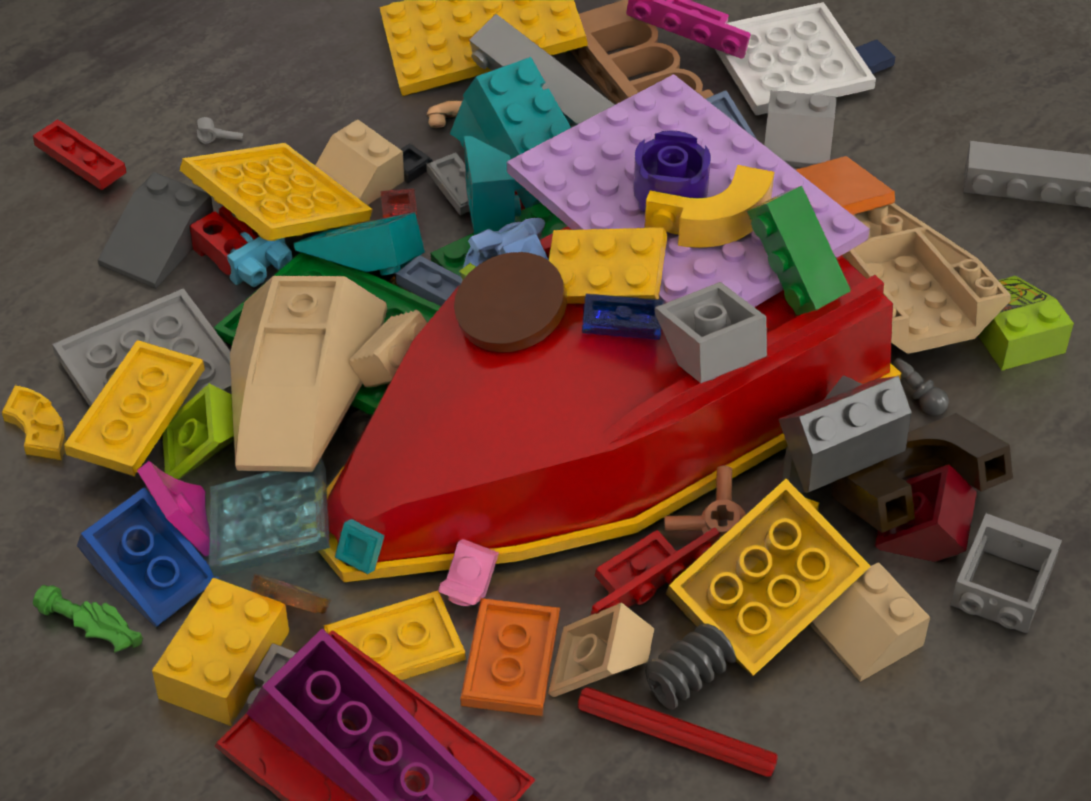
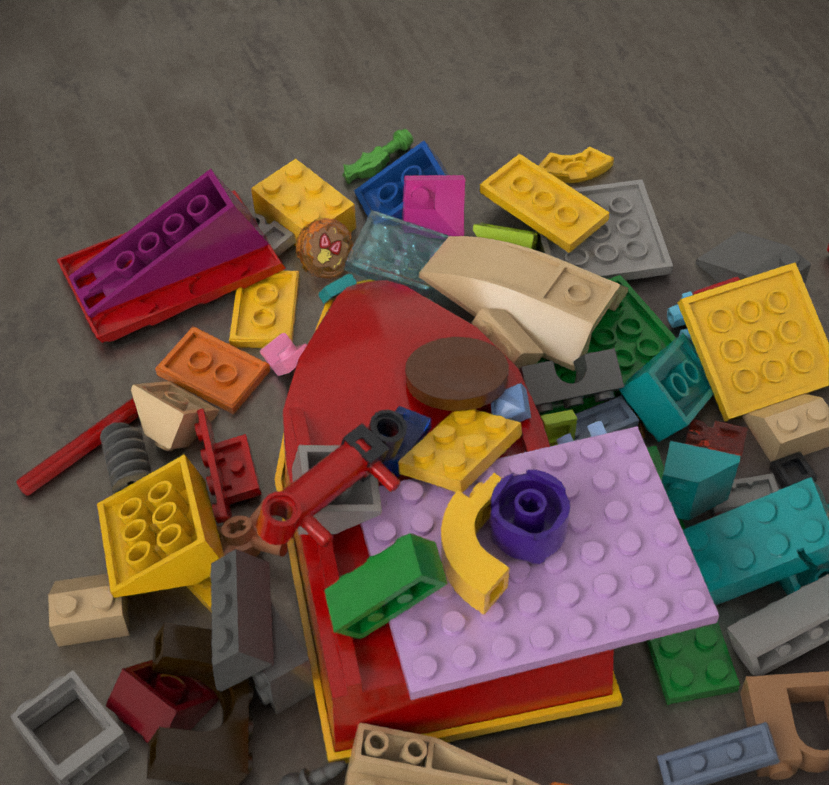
camera: 115 degrees right, 5 degrees up
none -> red piece [256,410,407,547]
none -> dark grey arch [519,348,624,414]

